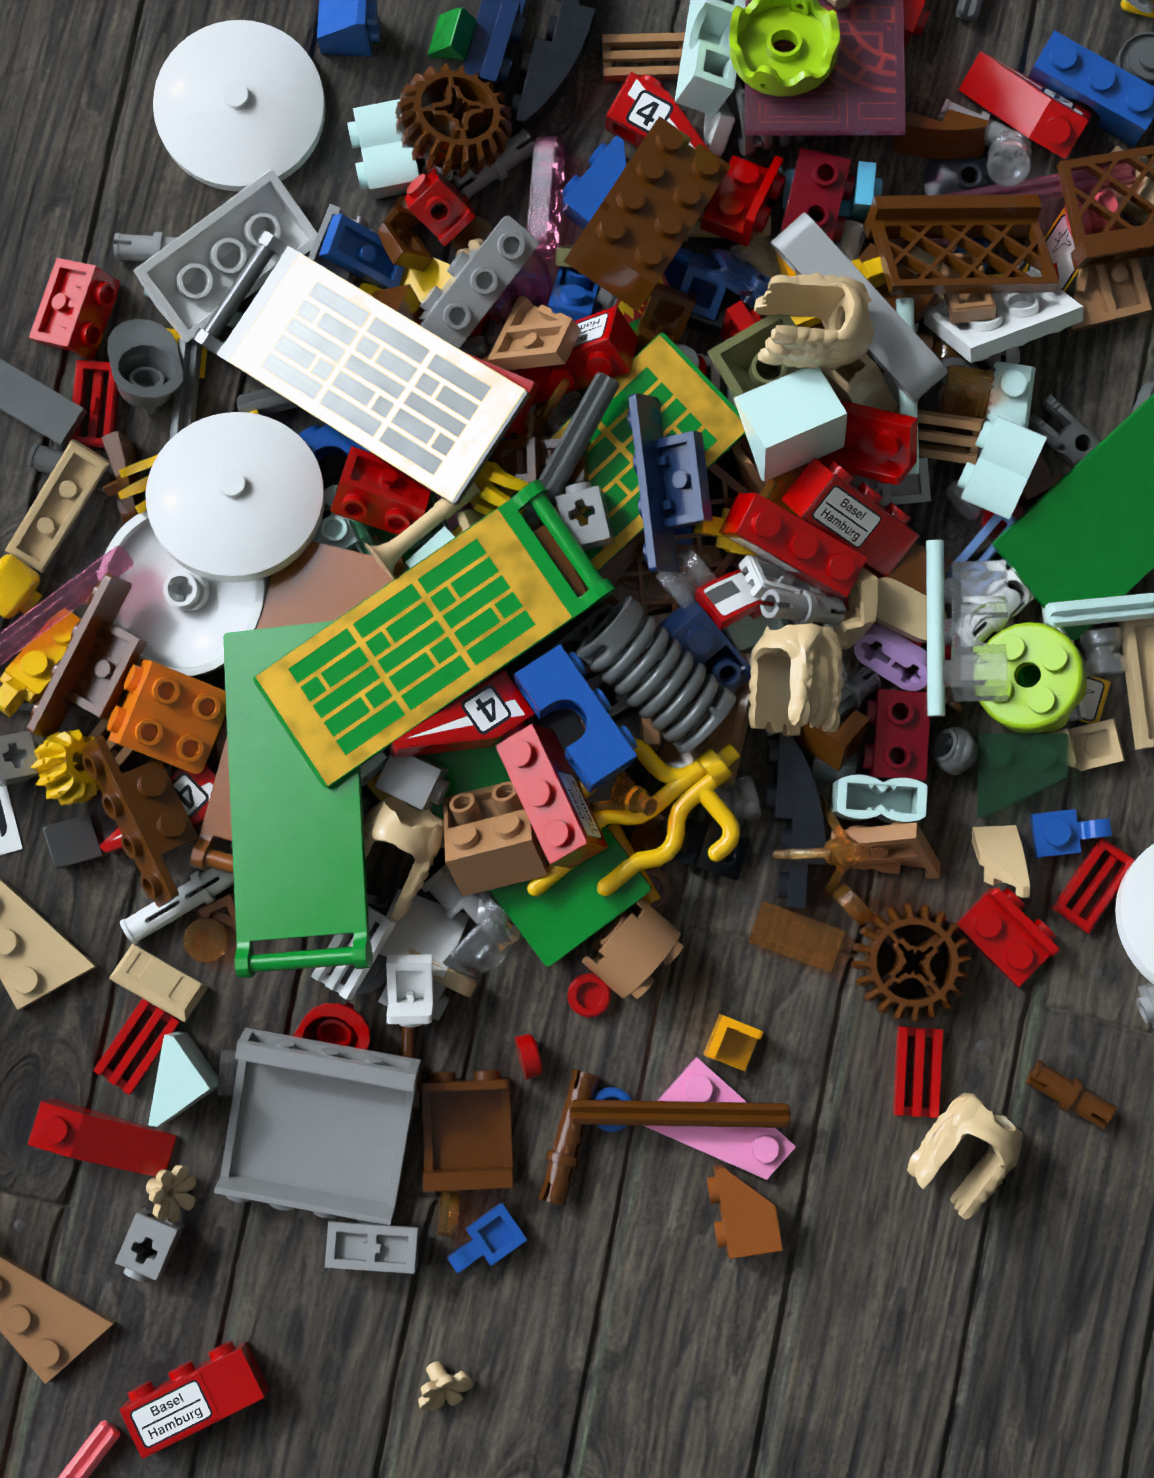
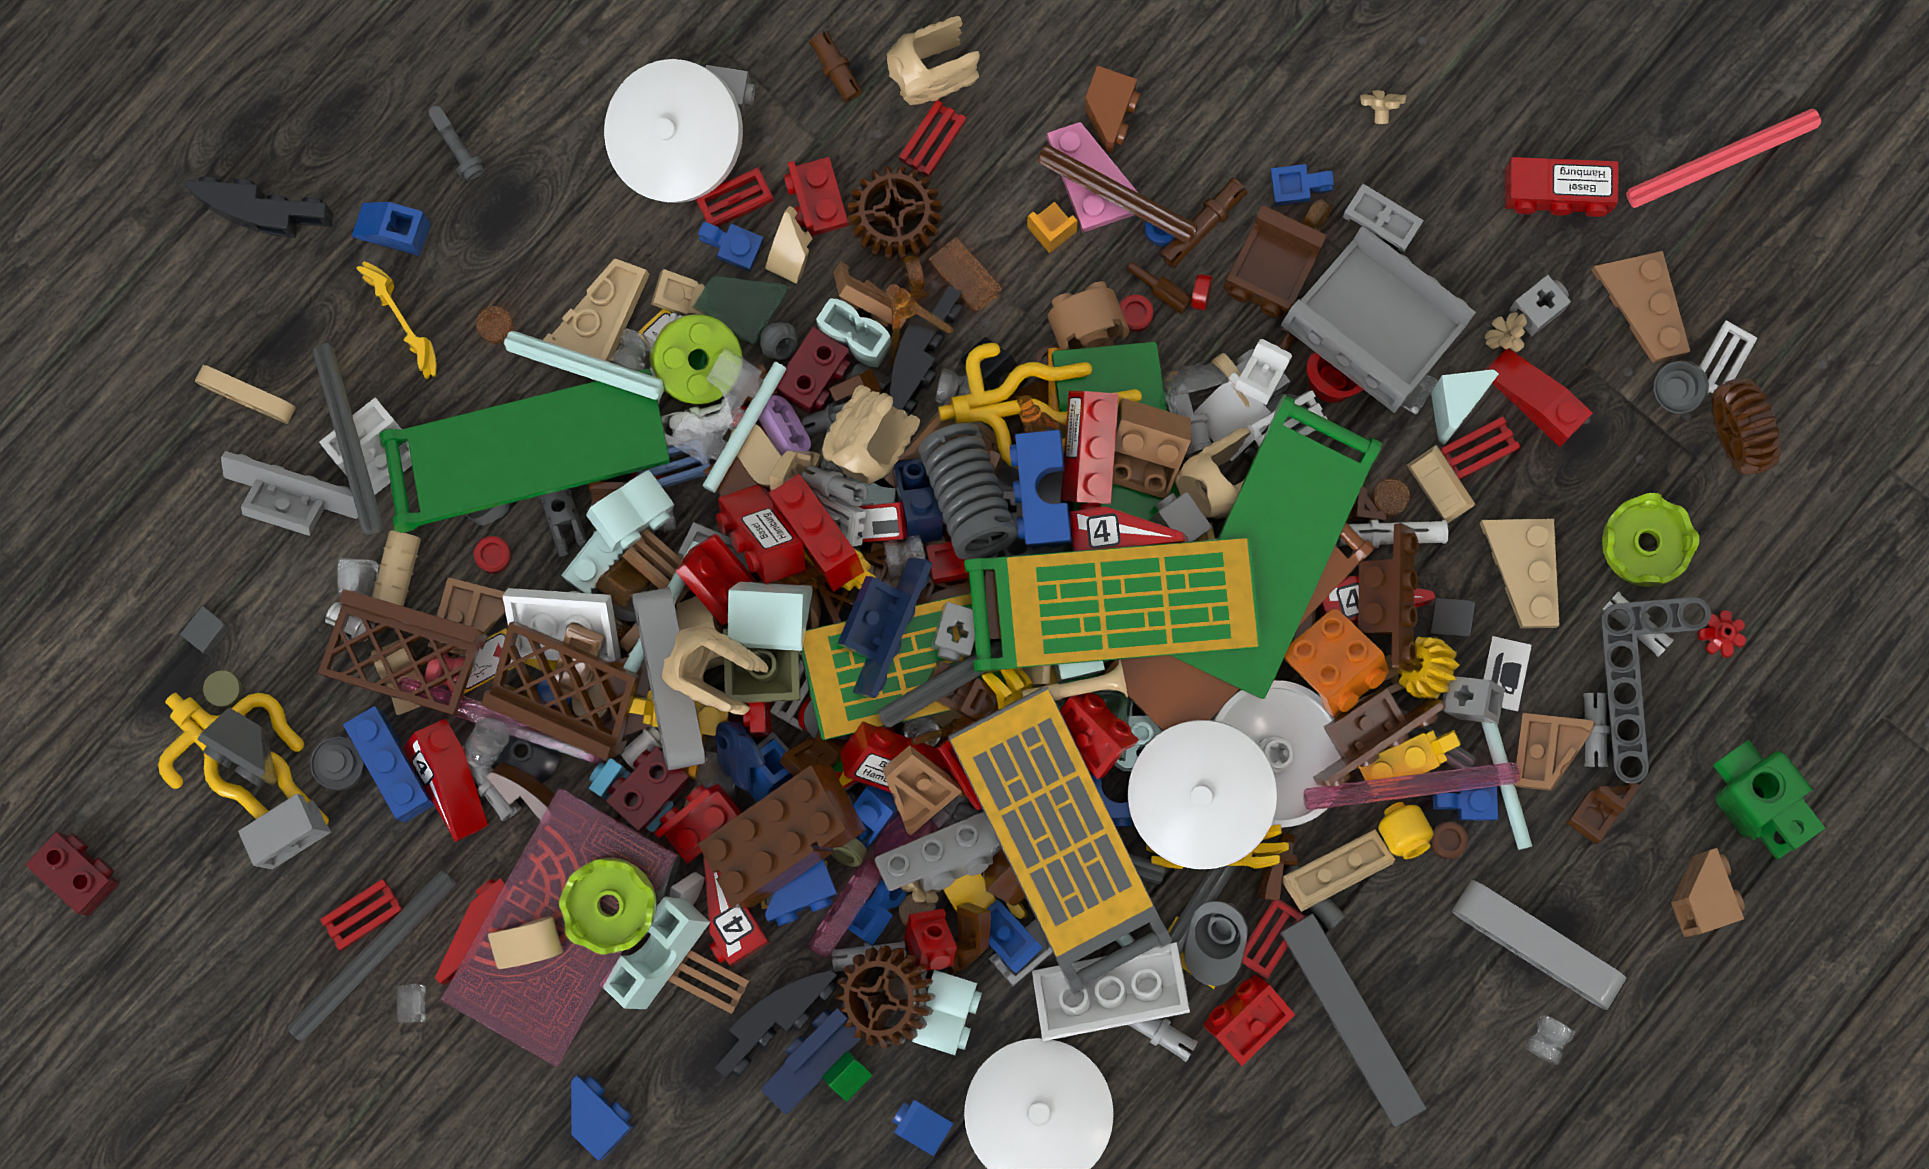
camera: 145 degrees left, 5 degrees down
none -> red tile [474,536,512,574]
none -> blue plate [843,879,906,946]
none -> red tile [926,541,969,585]
none -> reddish brown axle [1127,262,1192,314]

